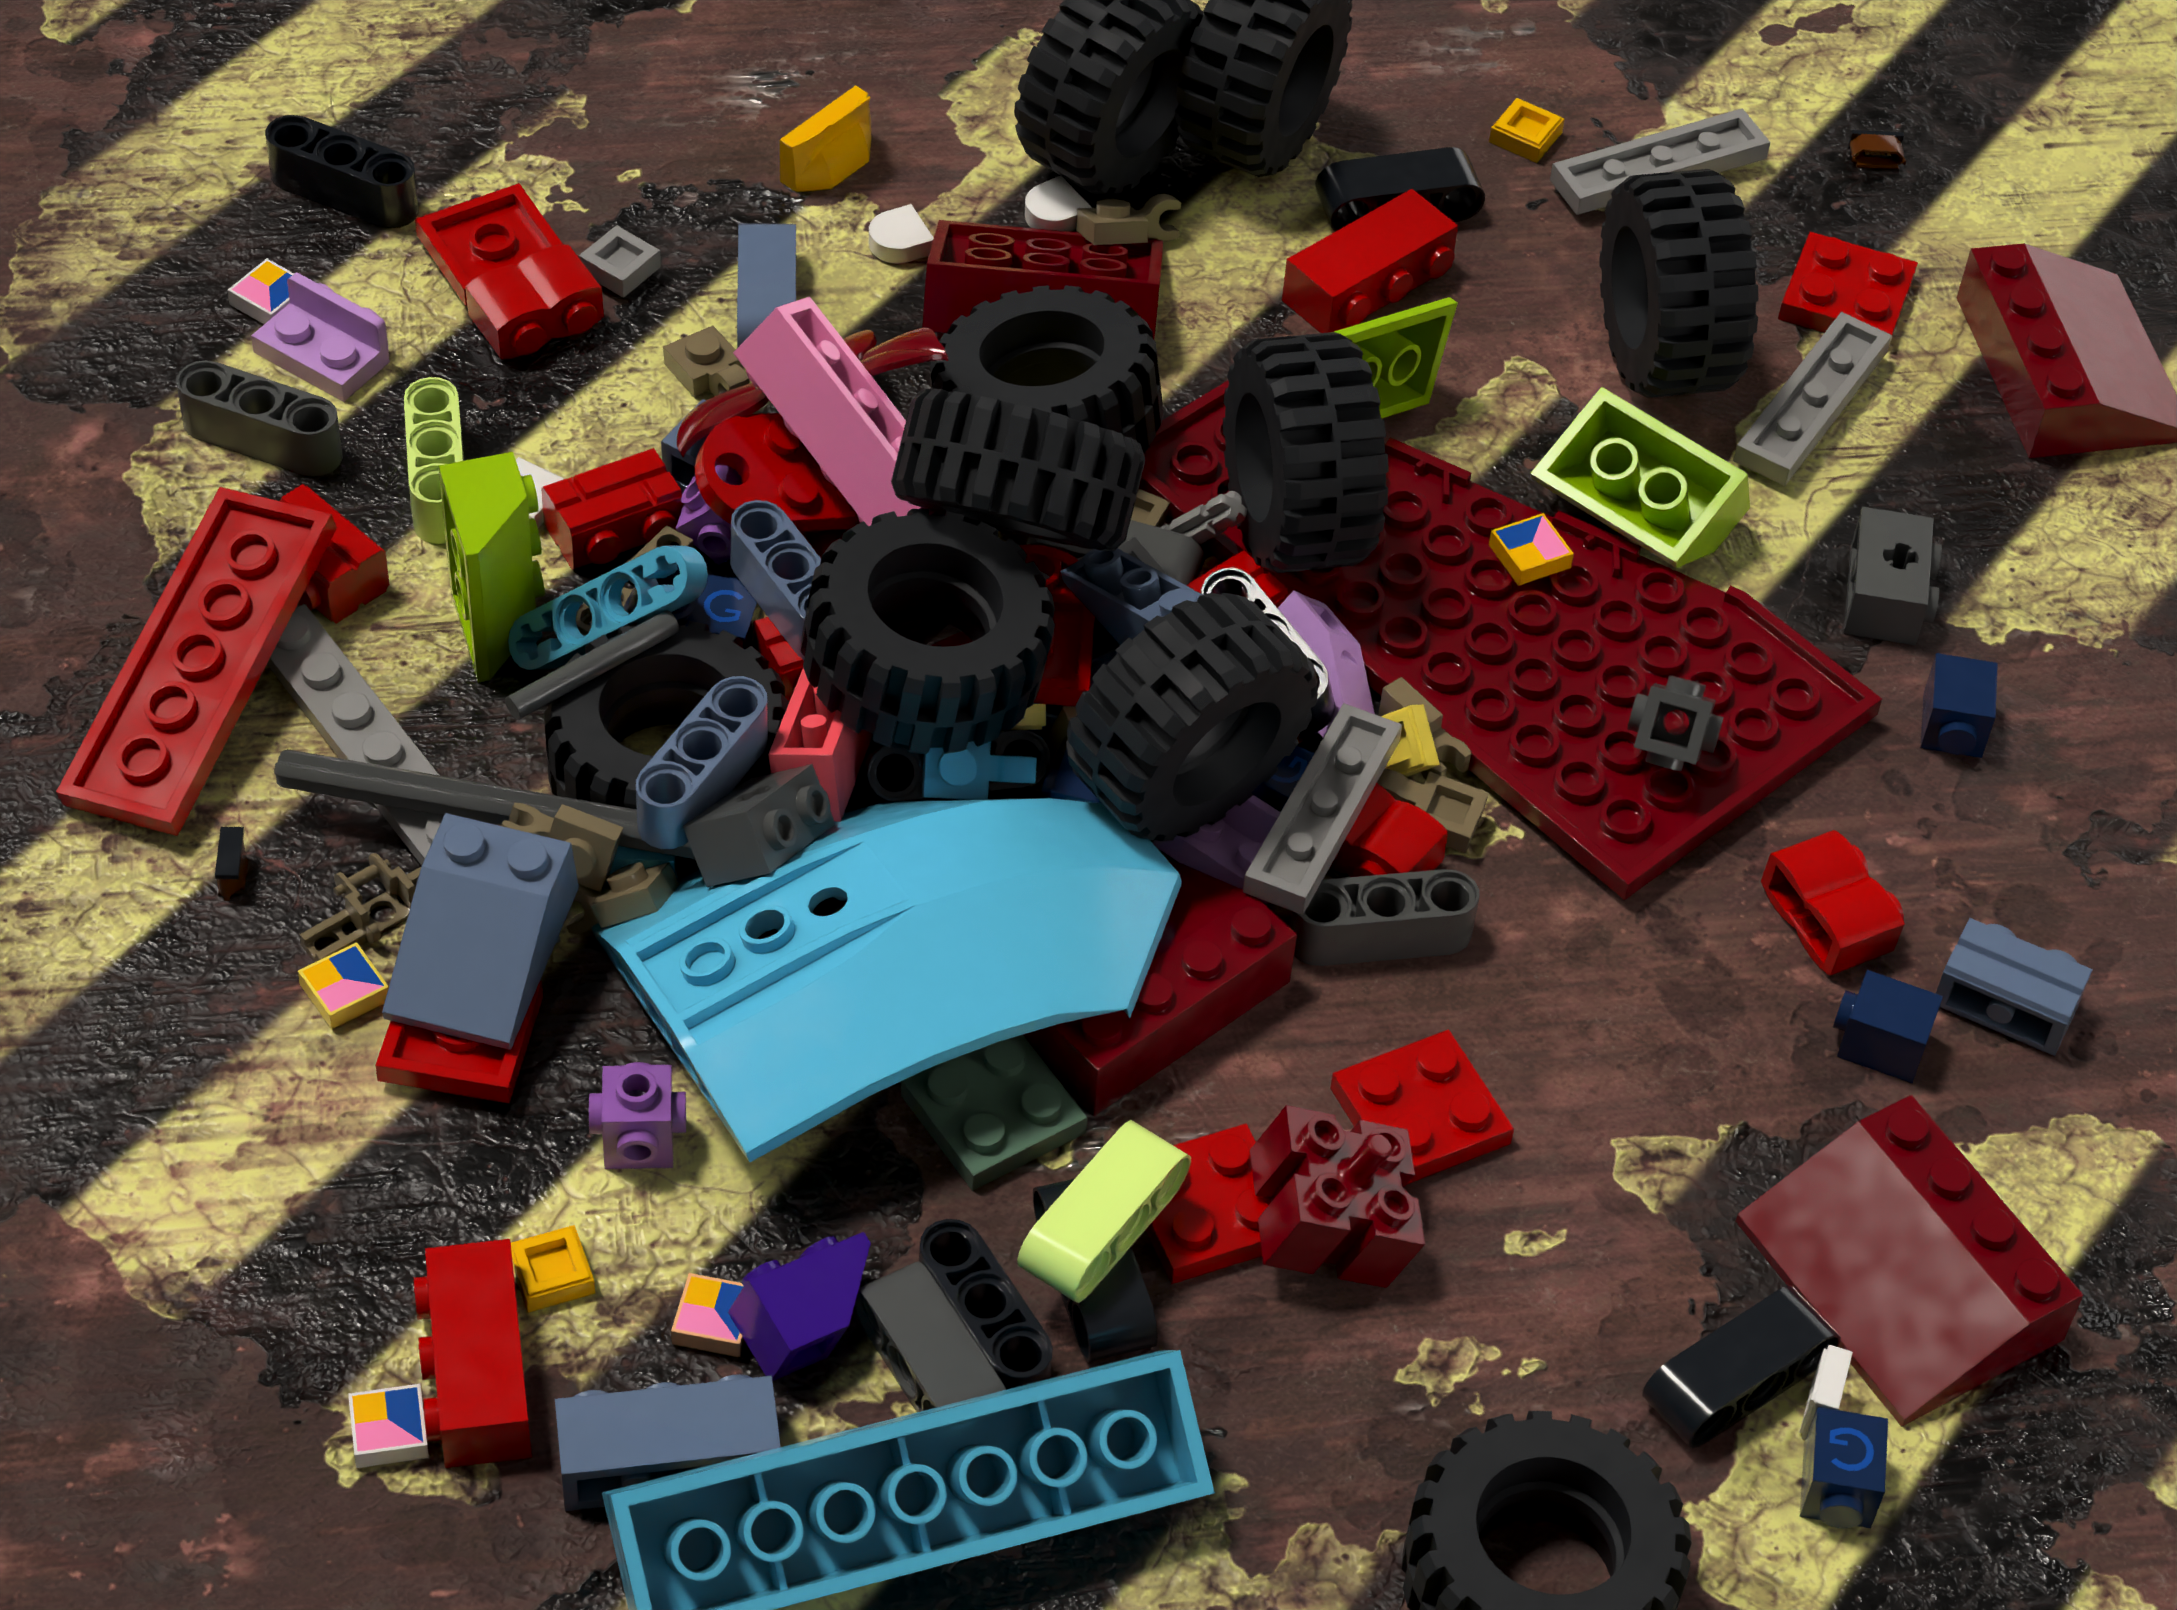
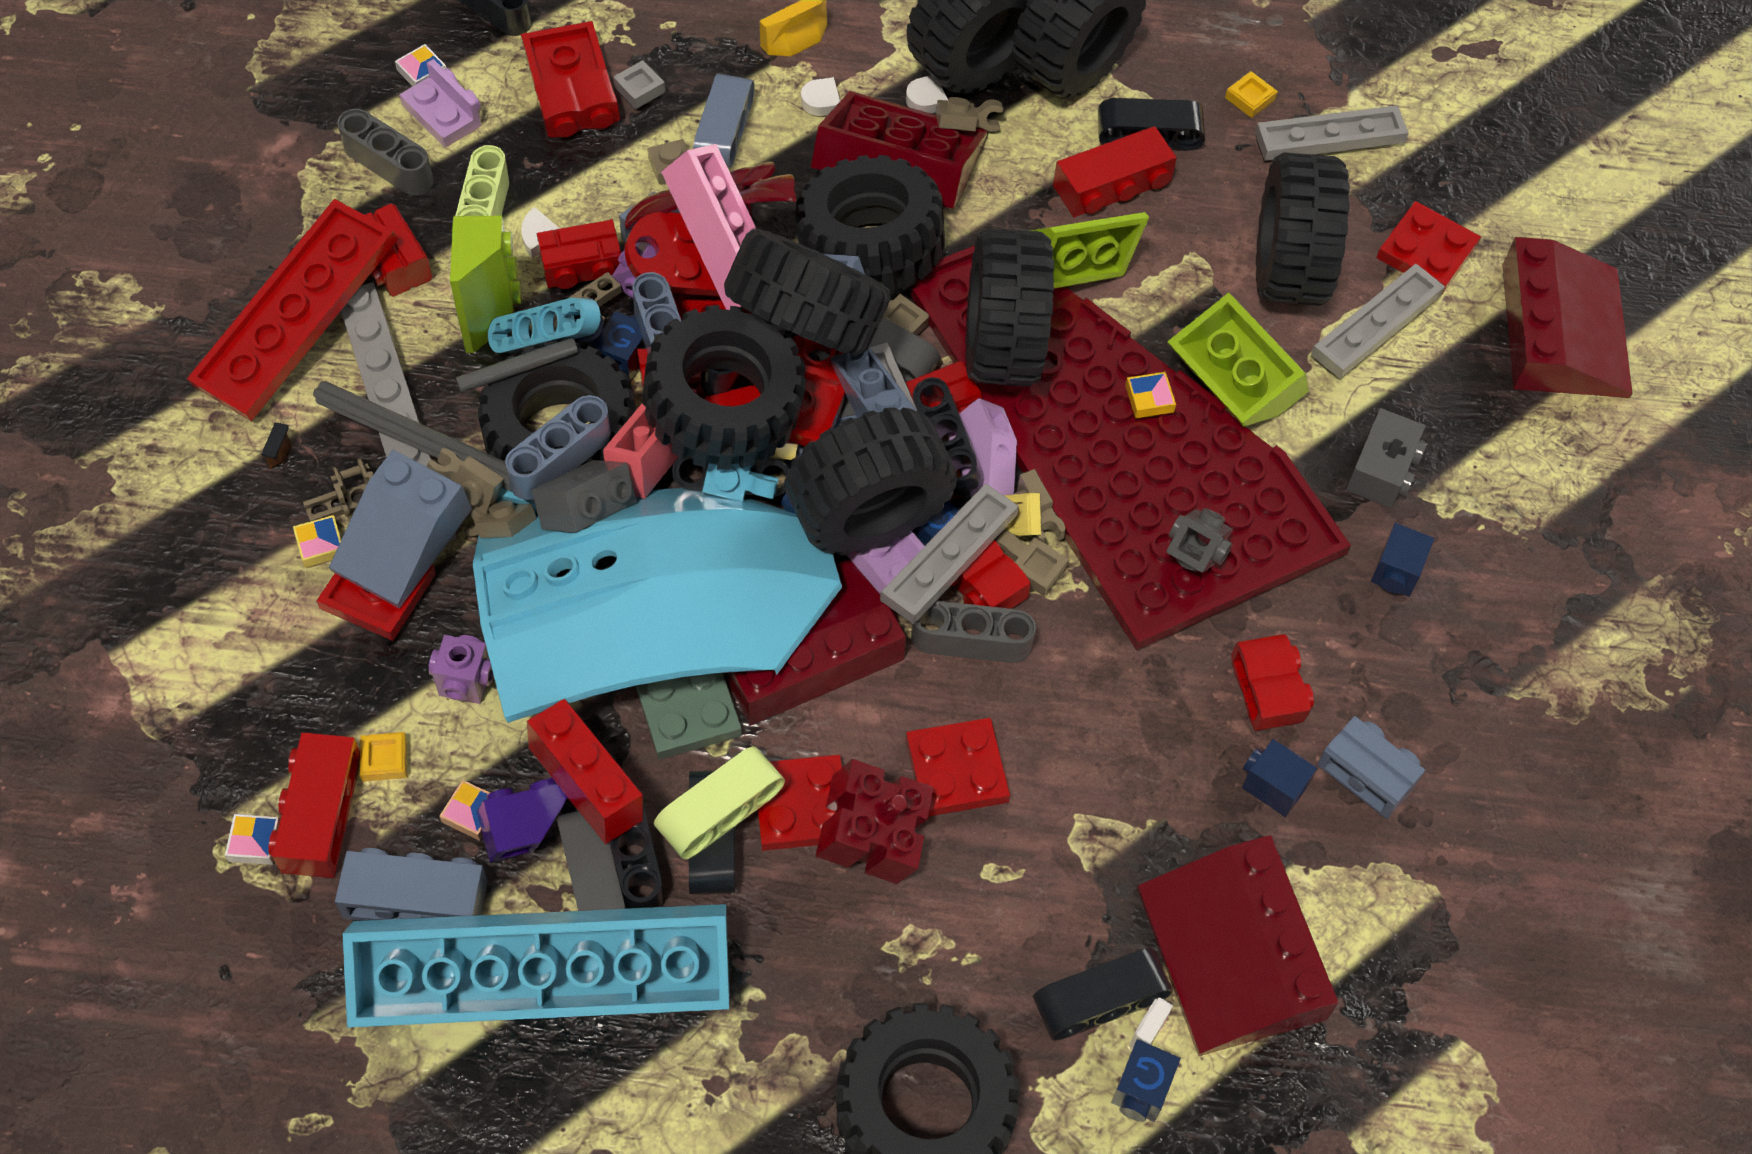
camera: 15 degrees right, 10 degrees up
light grey axle [1160,491,1247,544] -> none
reddish brown piece [1848,130,1906,169] -> none
none -> red brick [526,699,643,844]

